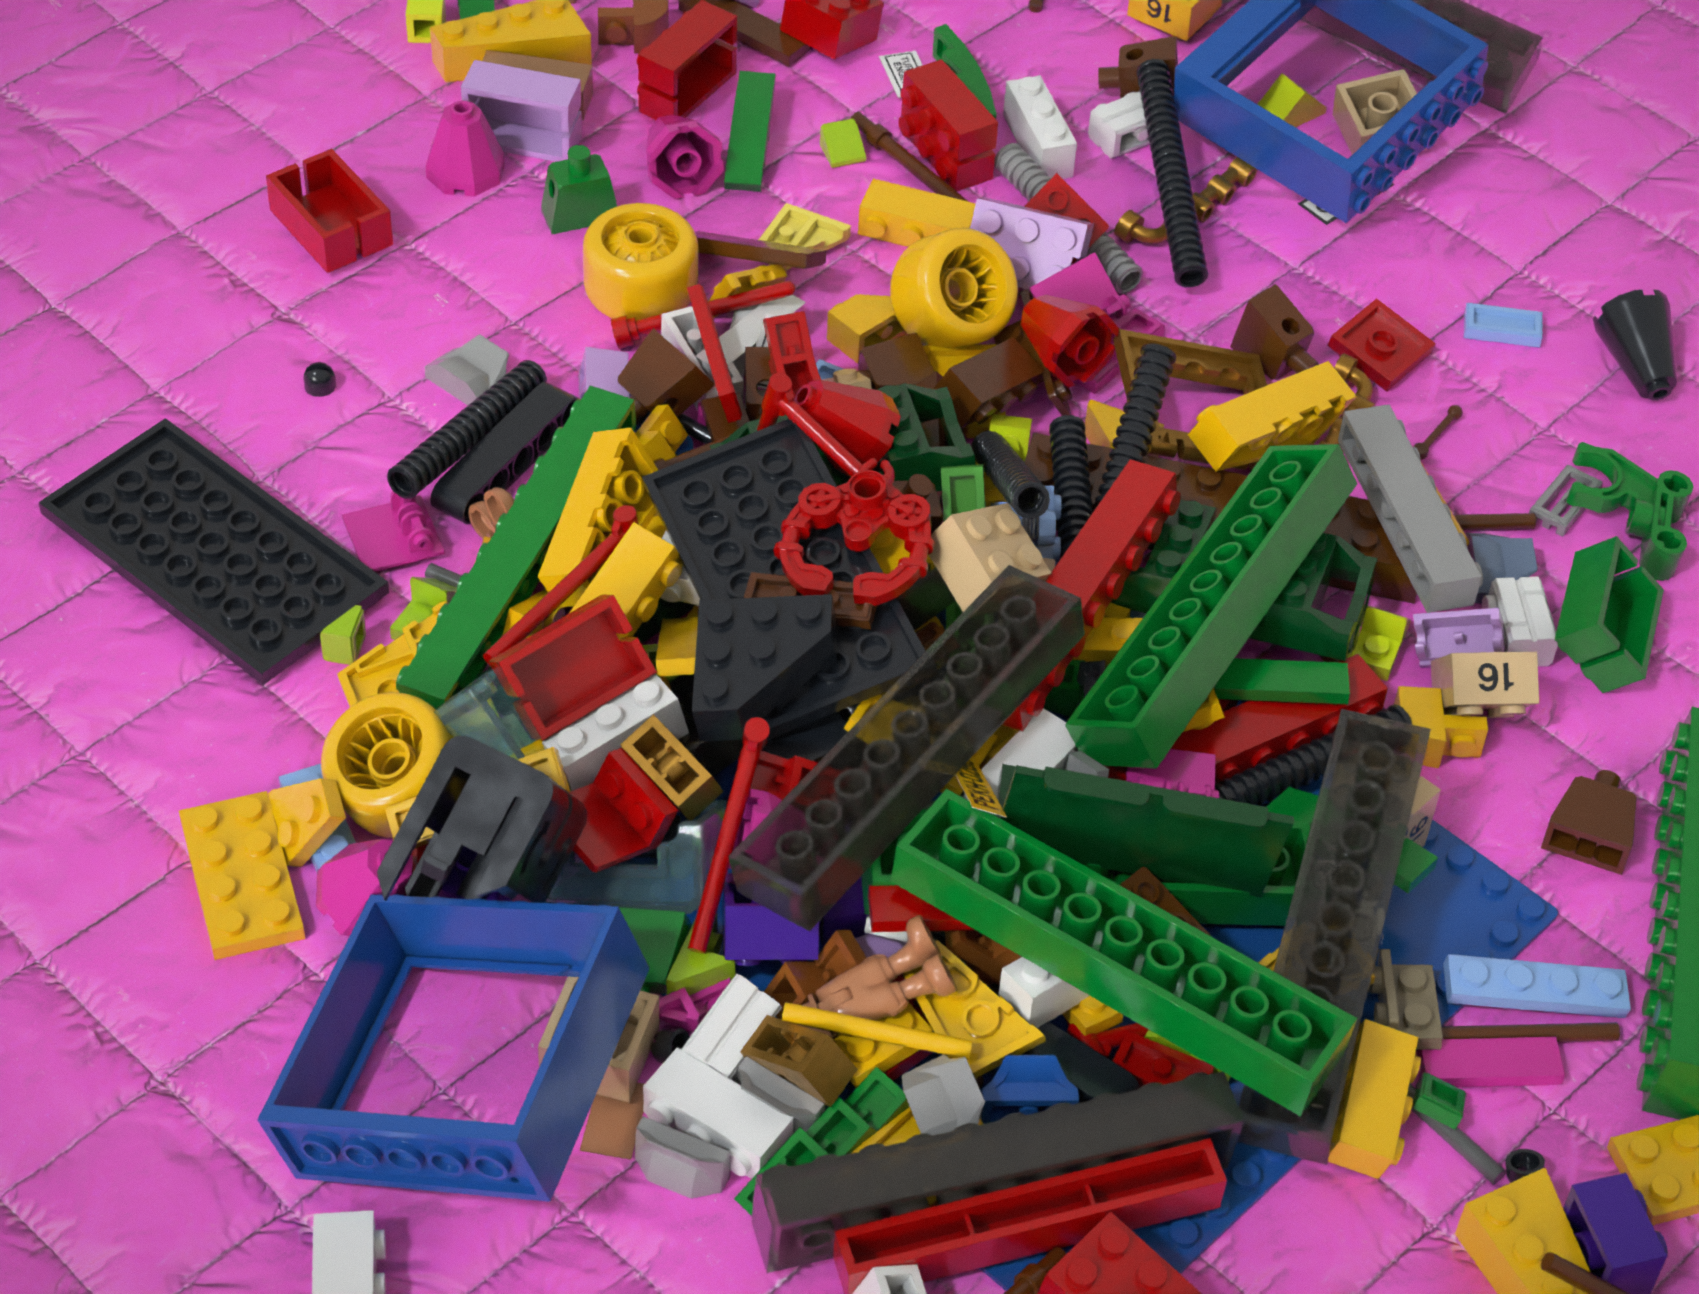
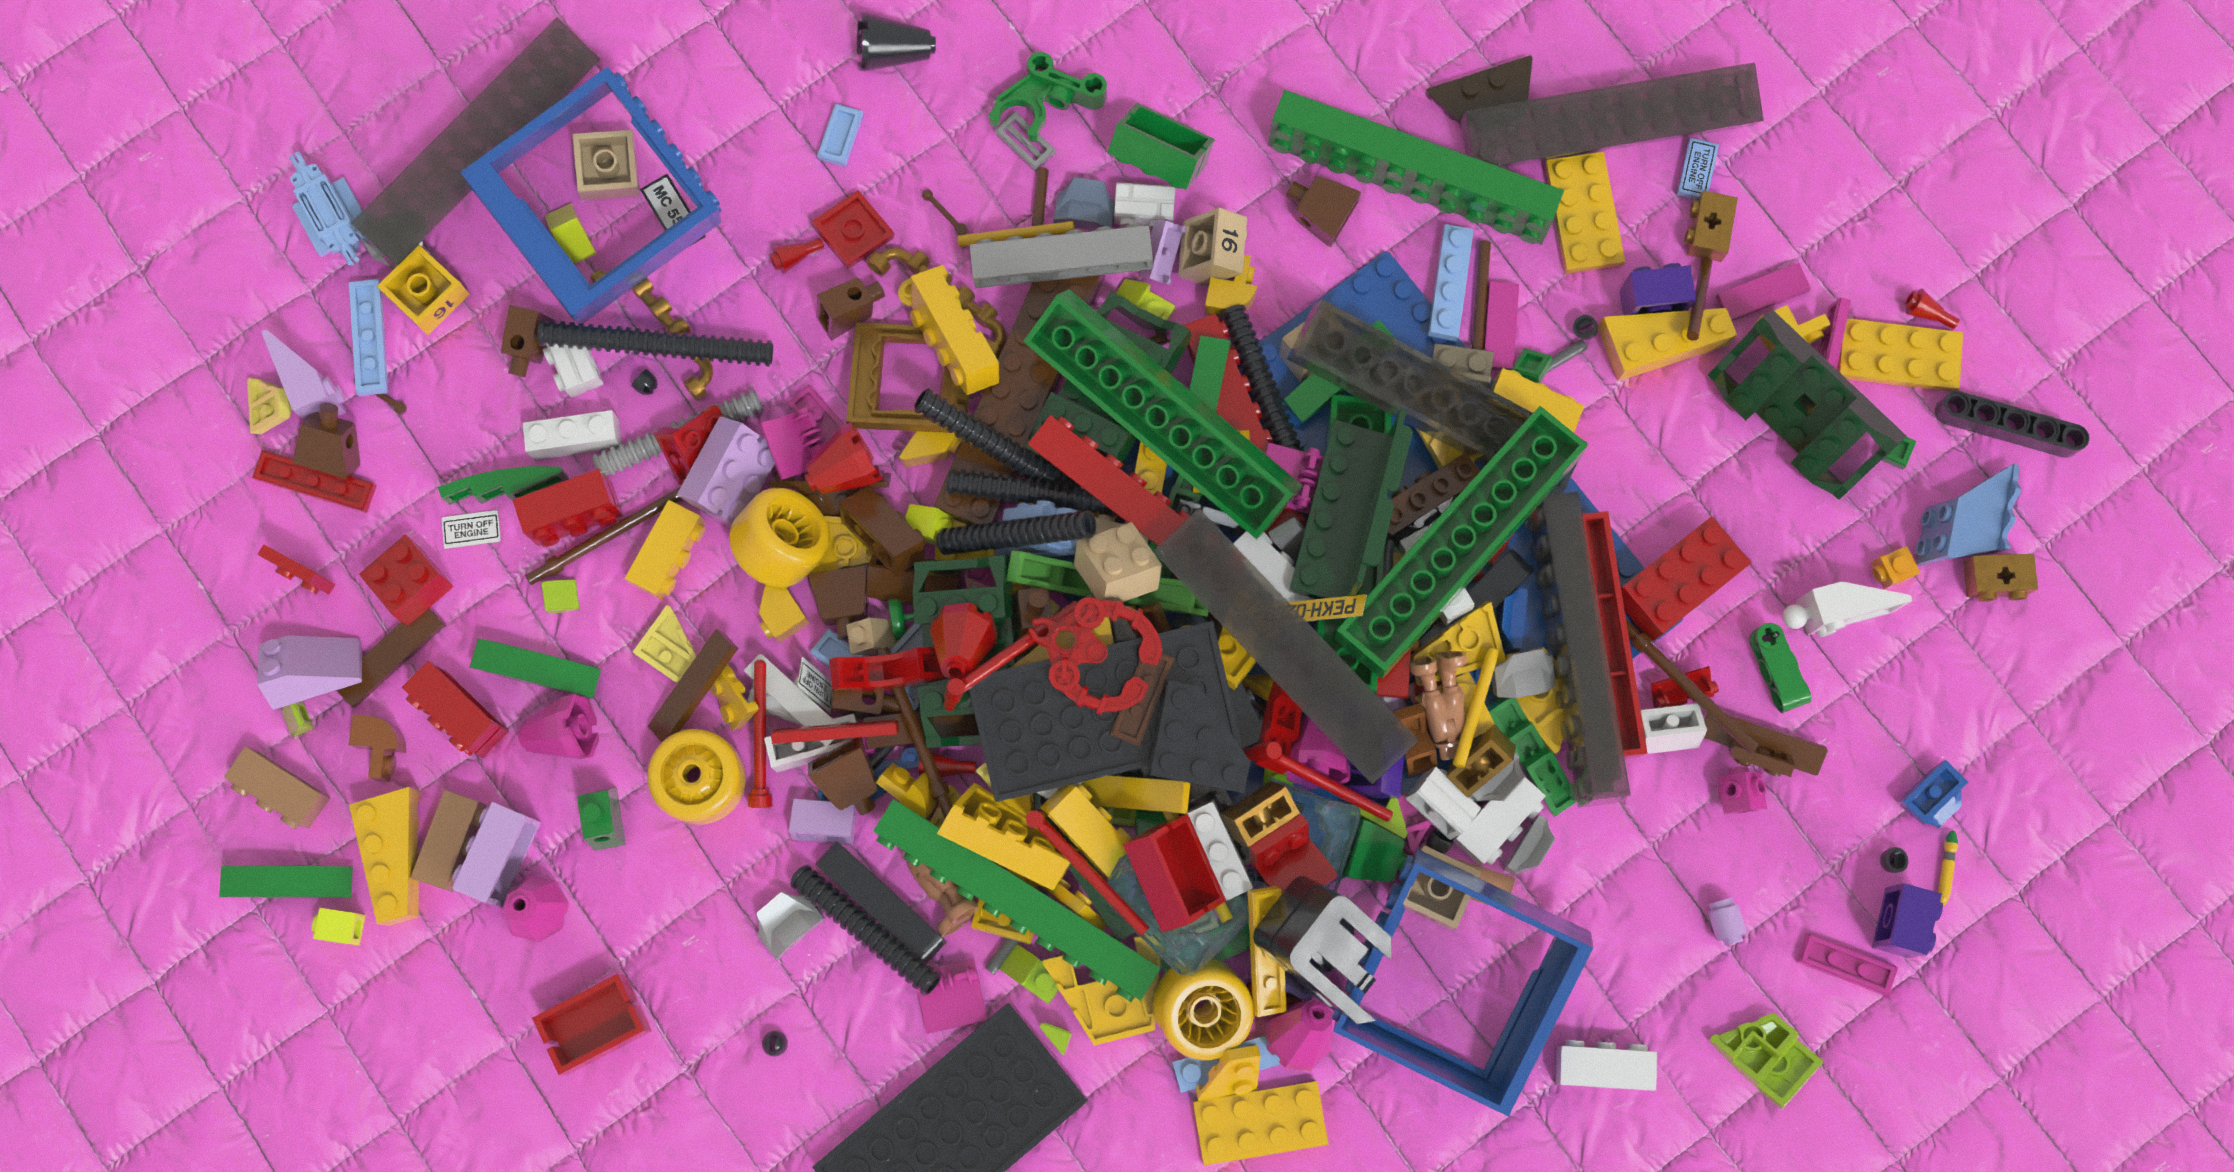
camera: 75 degrees left, 30 degrees up
none -> black hinge [631,369,658,395]
none -> red cone [769,237,824,274]

